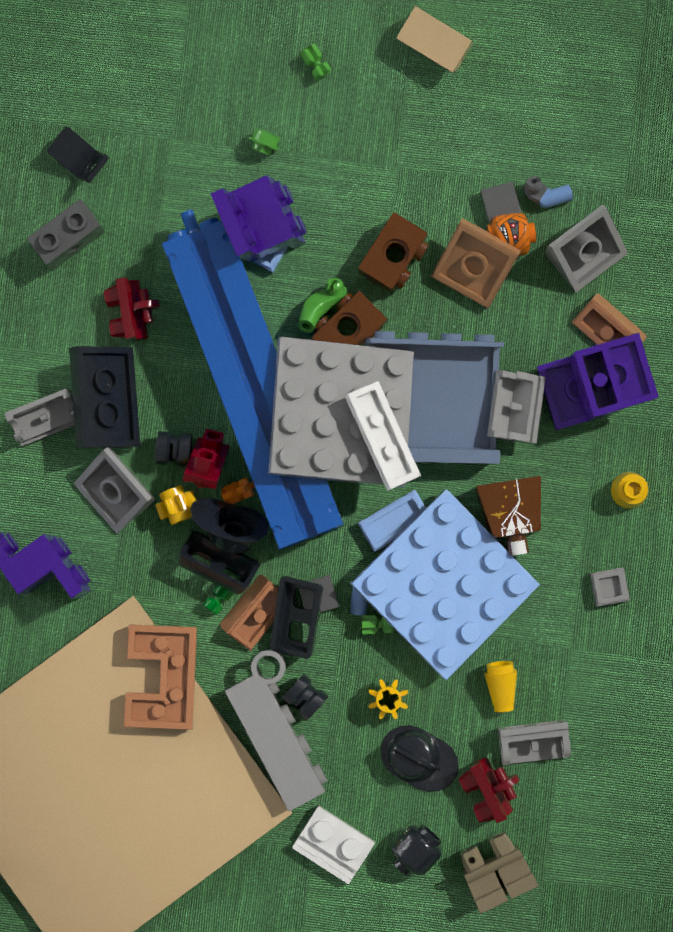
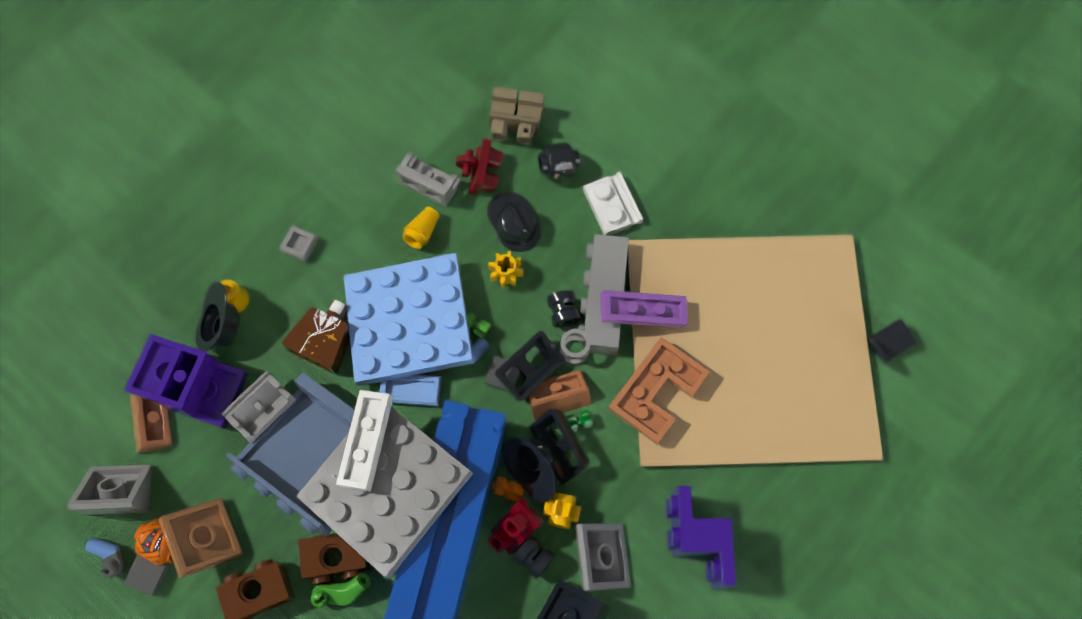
camera: 150 degrees left, 15 degrees down
none -> black piece [195,282,240,352]
none -> medium lavender plate [600,290,688,327]

